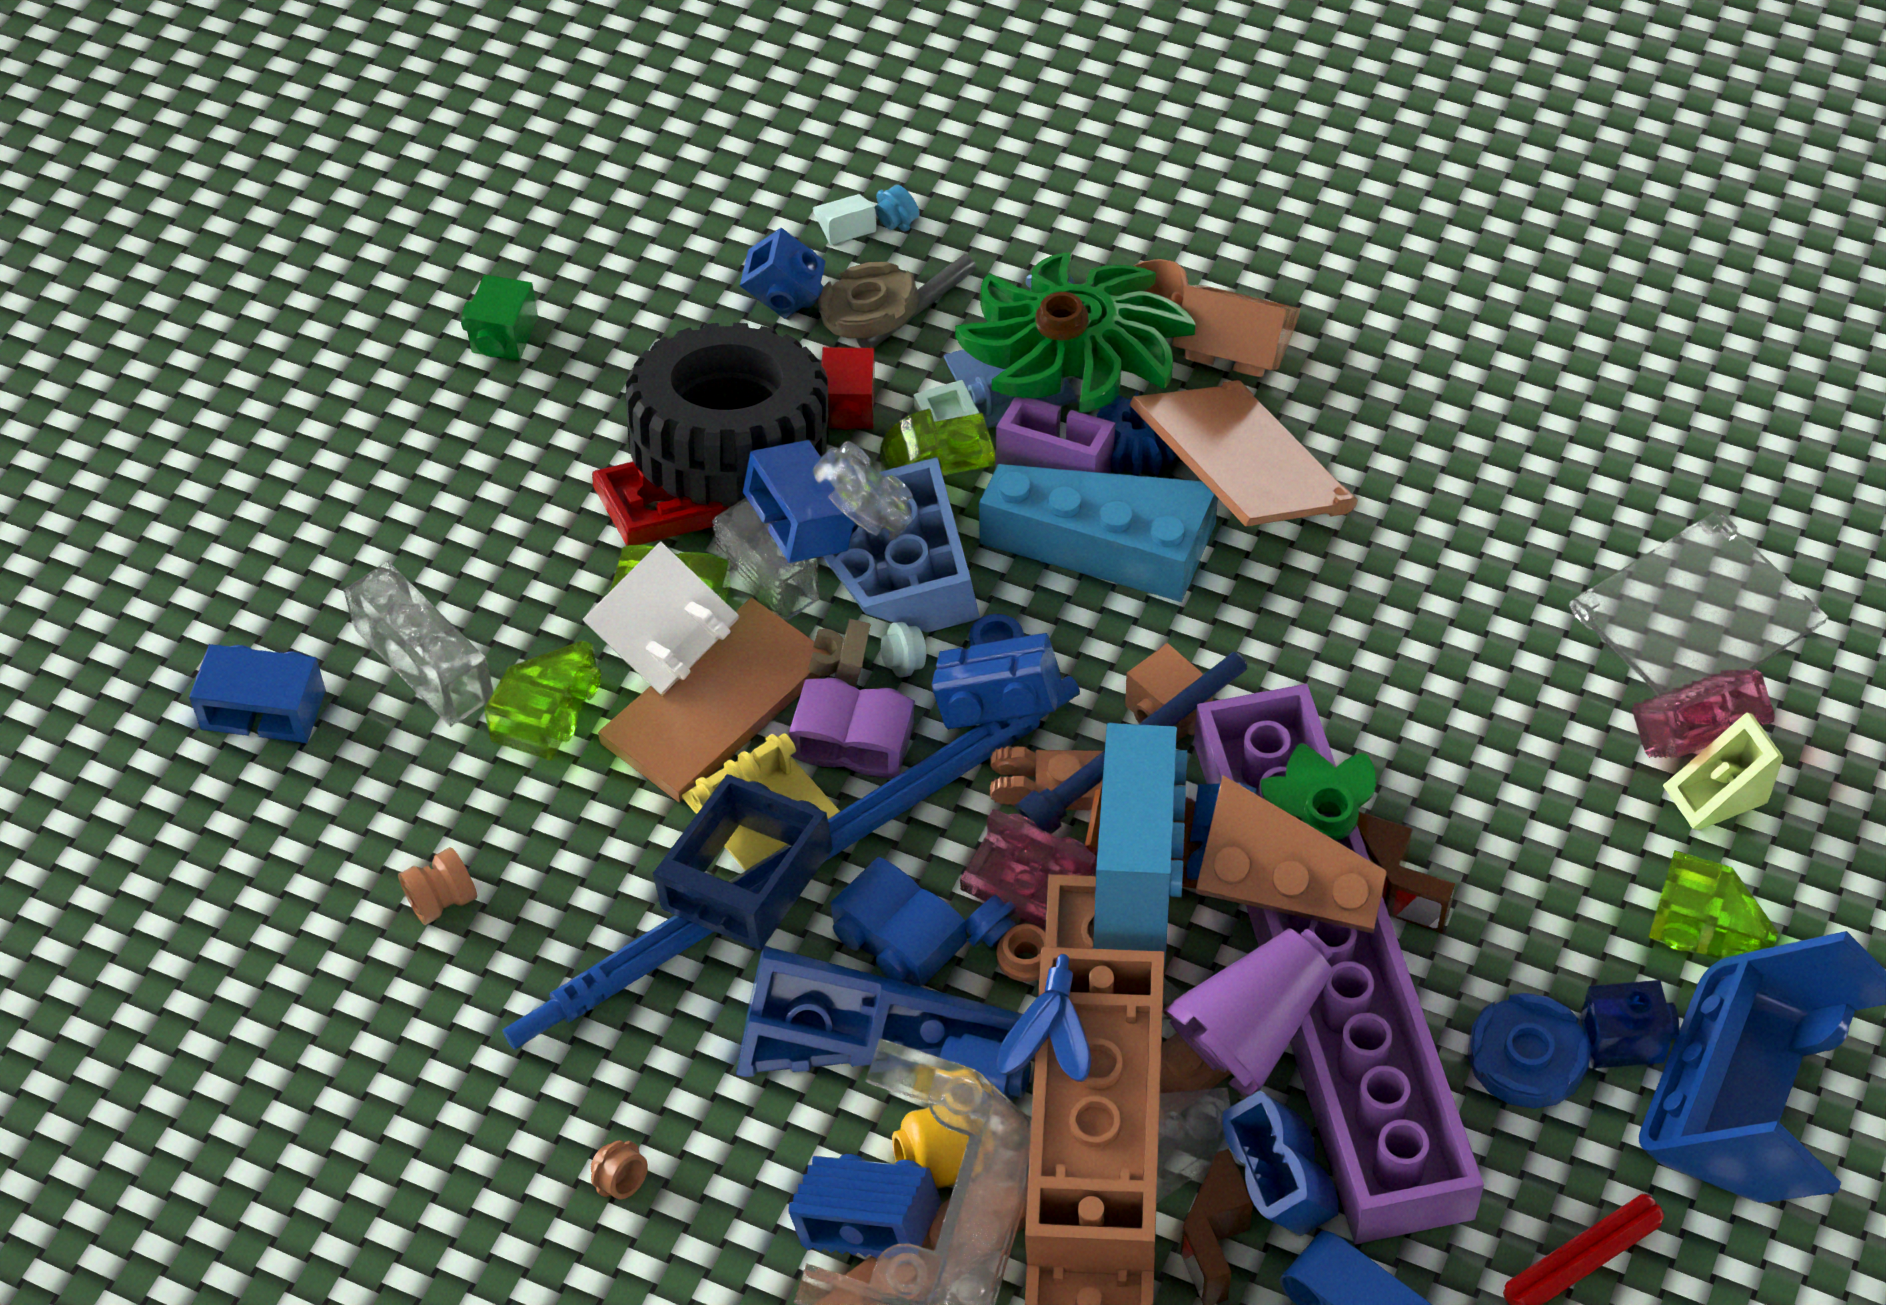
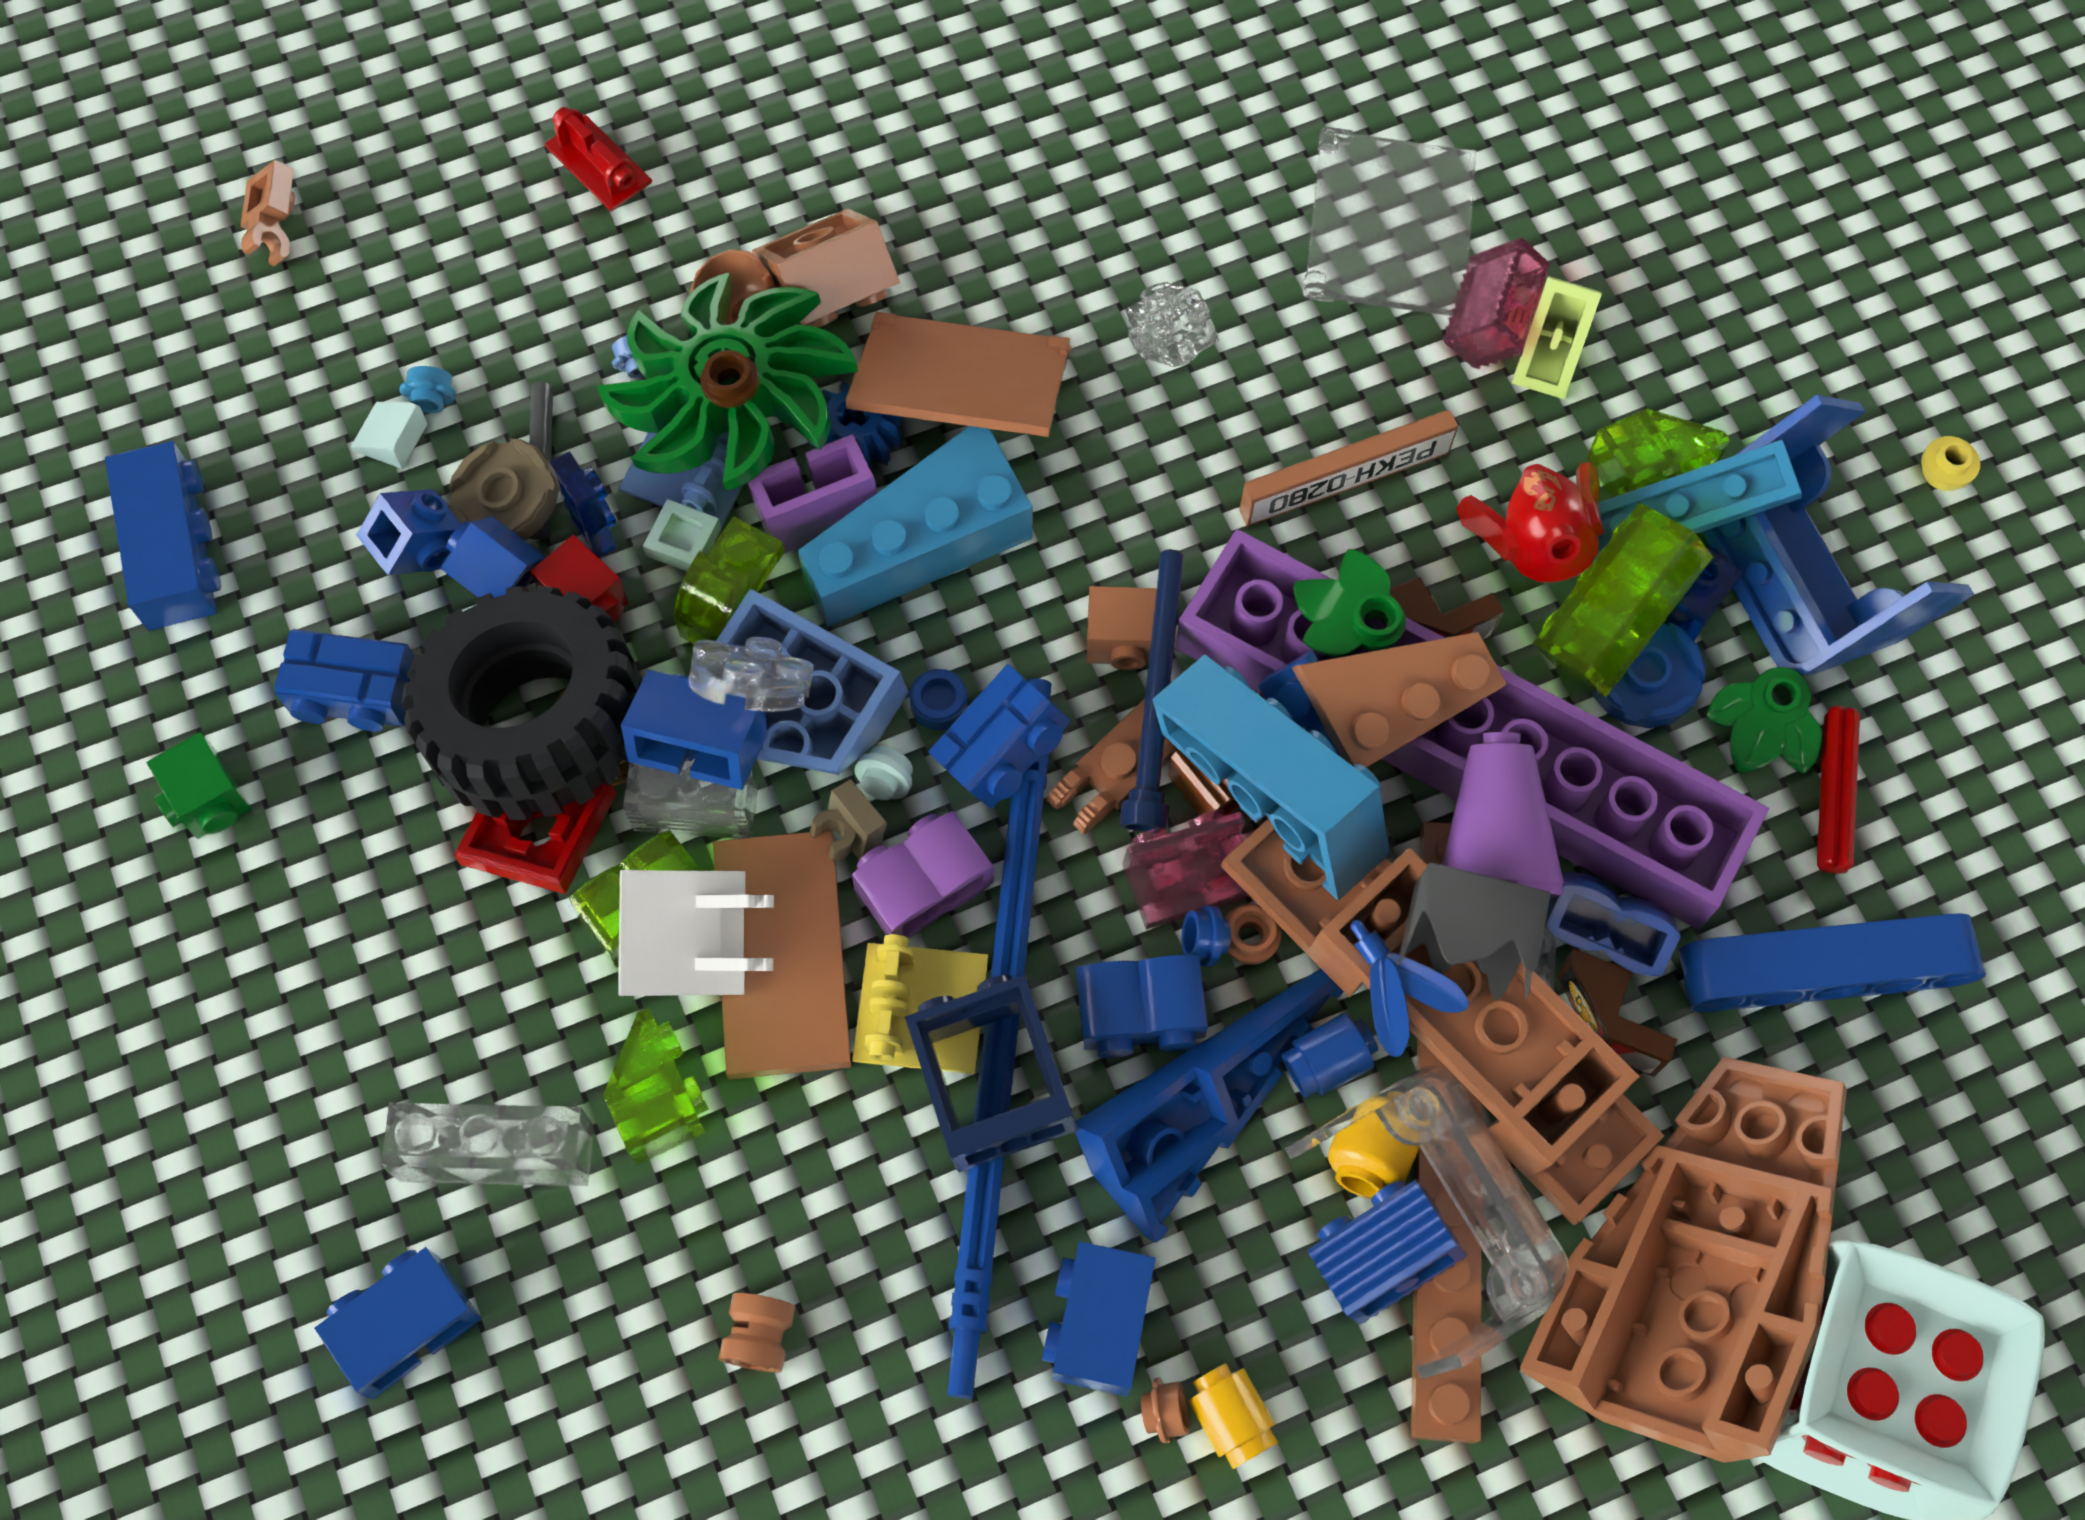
camera: 50 degrees left, 15 degrees up
none -> blue brick [105,441,221,631]
none -> nougat plate [240,159,295,266]
none -> blue brick [274,629,415,732]
none -> blue brick [440,516,546,598]
none -> red hinge [544,107,652,212]
none -> clear blue plate [549,451,617,558]
none -> blue brick [1042,1241,1156,1397]
none -> clear brick [1125,282,1220,367]
none -> yellow brick [1188,1363,1279,1469]
none -> tile [1239,410,1459,527]
none -> dark grey piece [1397,862,1550,1001]
none -> red piece [1456,462,1604,583]
none -> clear neon green brick [1533,502,1713,697]
none -> dark azure plate [1583,439,1802,572]
none -> green plate [1706,667,1822,774]

